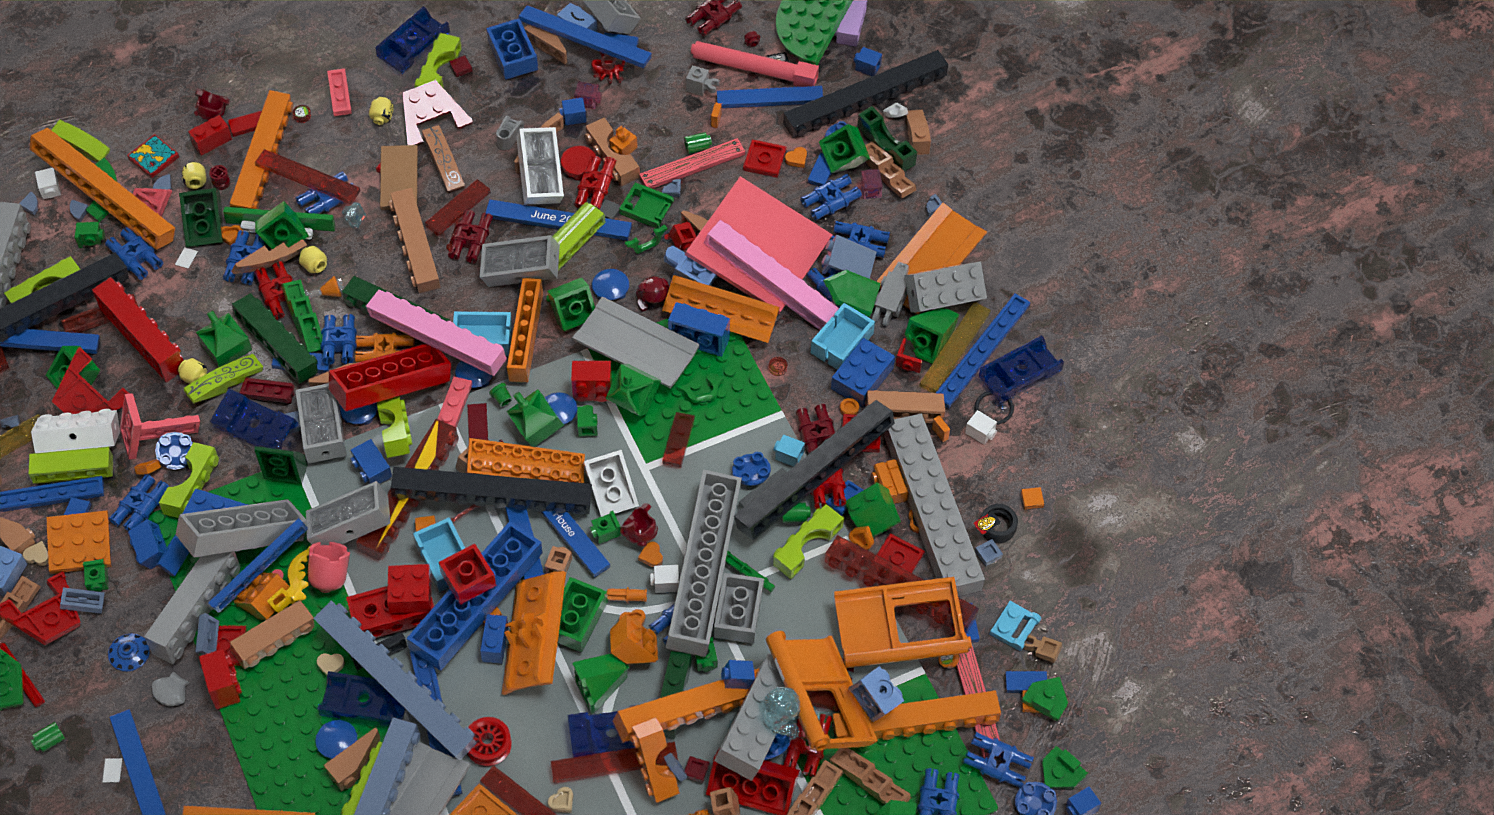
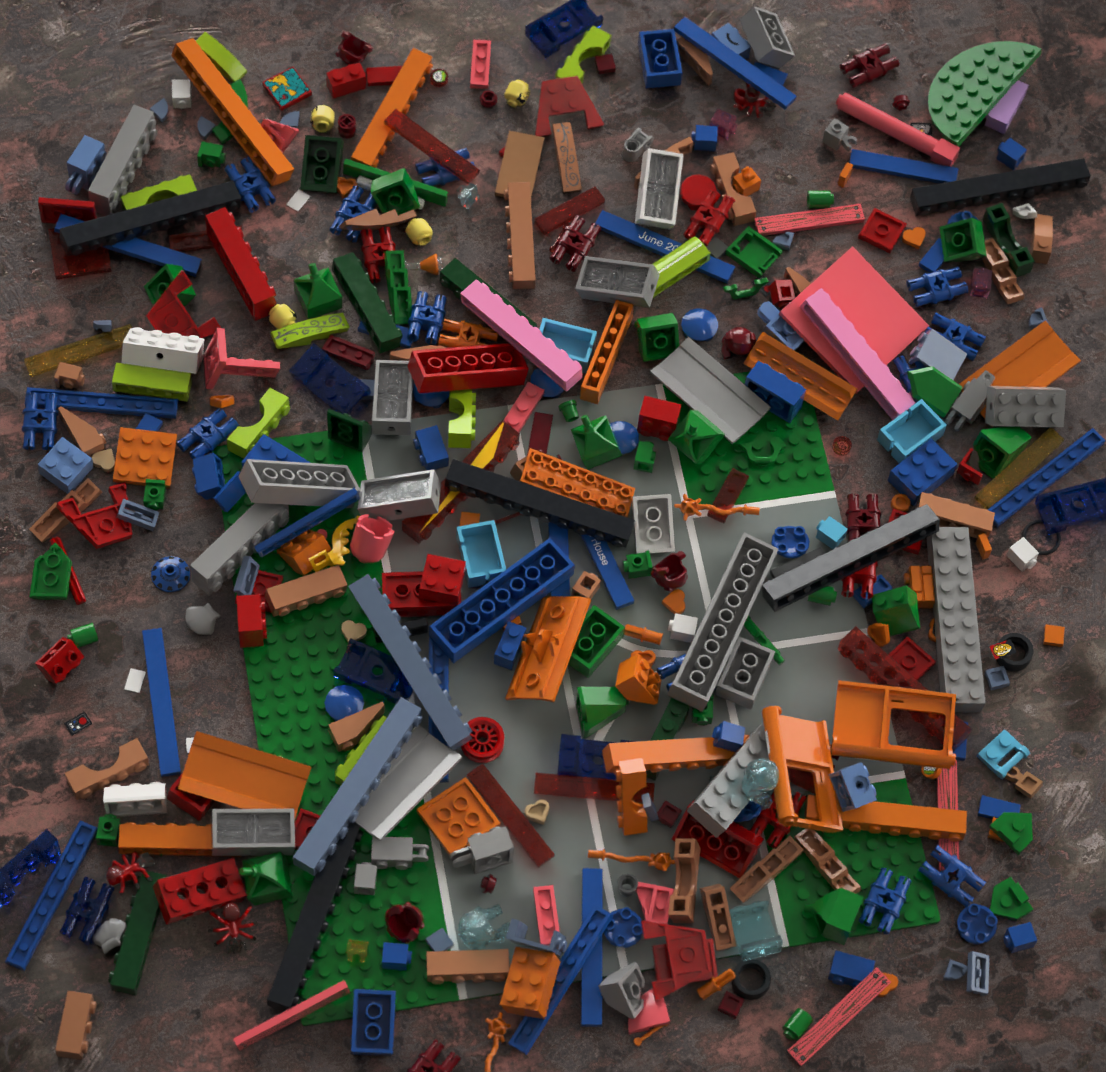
camera: 10 degrees right, 5 degrees up
dish [155,432,193,470] -> none
red brick [439,543,496,605] -> none
lime arch [773,504,844,579] -> none
none -> red brick [35,637,84,684]
none -> dark red plate [480,90,498,108]
none -> orange piece [674,494,760,521]

